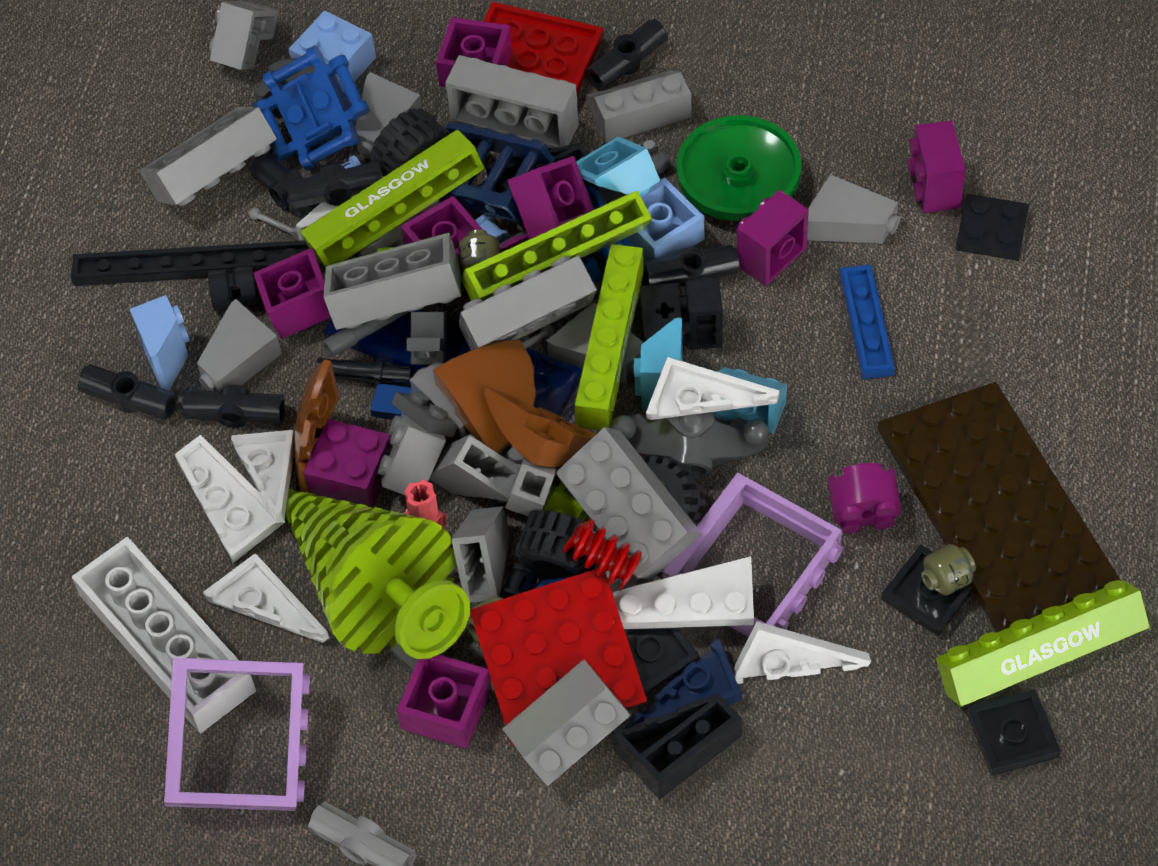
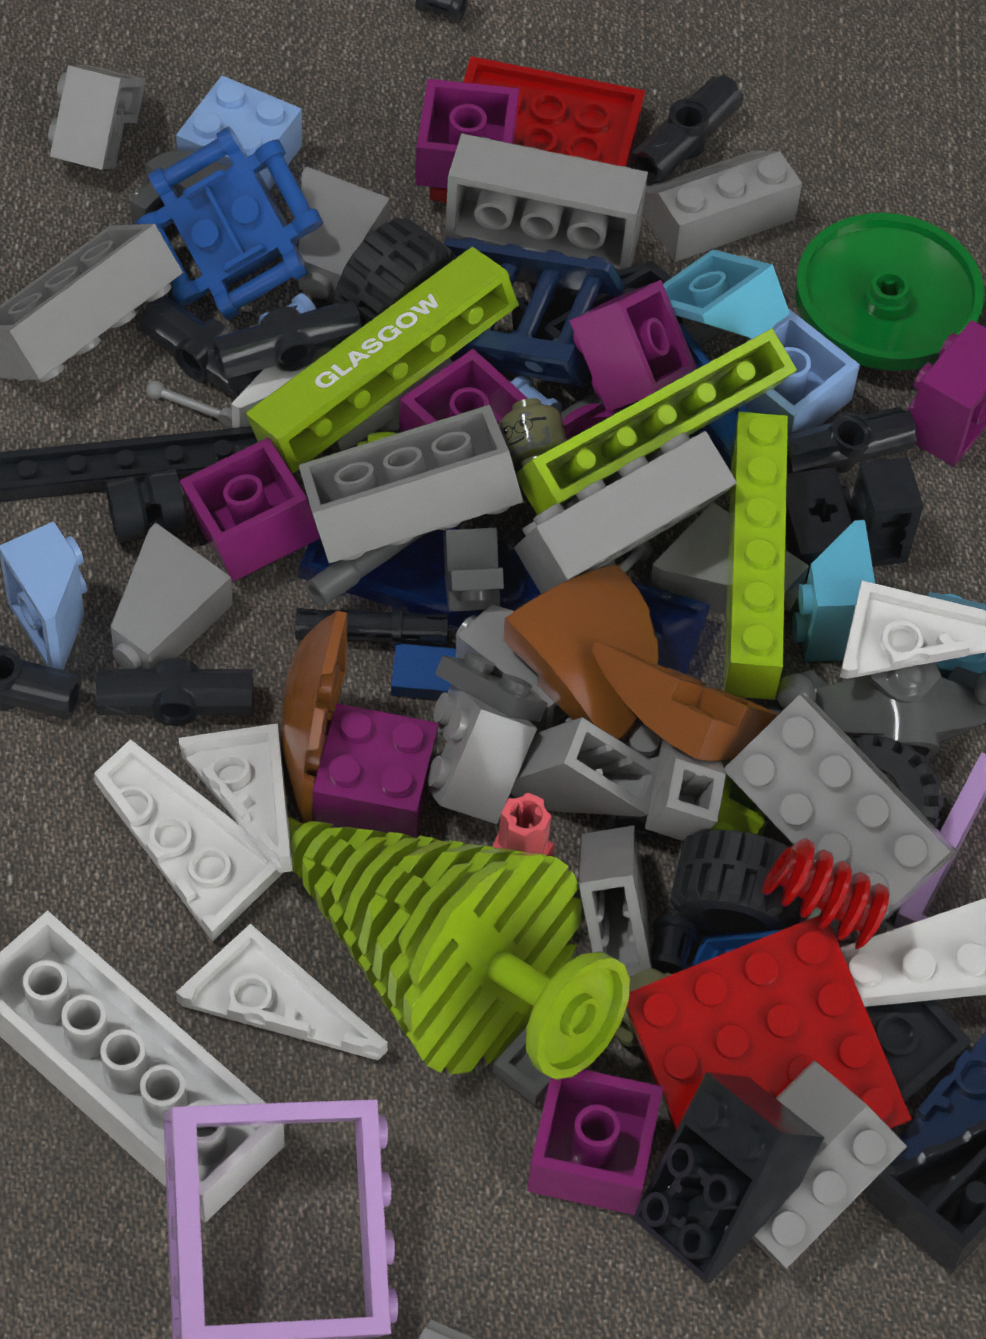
camera: 15 degrees left, 0 degrees up
none -> black slope [632,1072,825,1283]

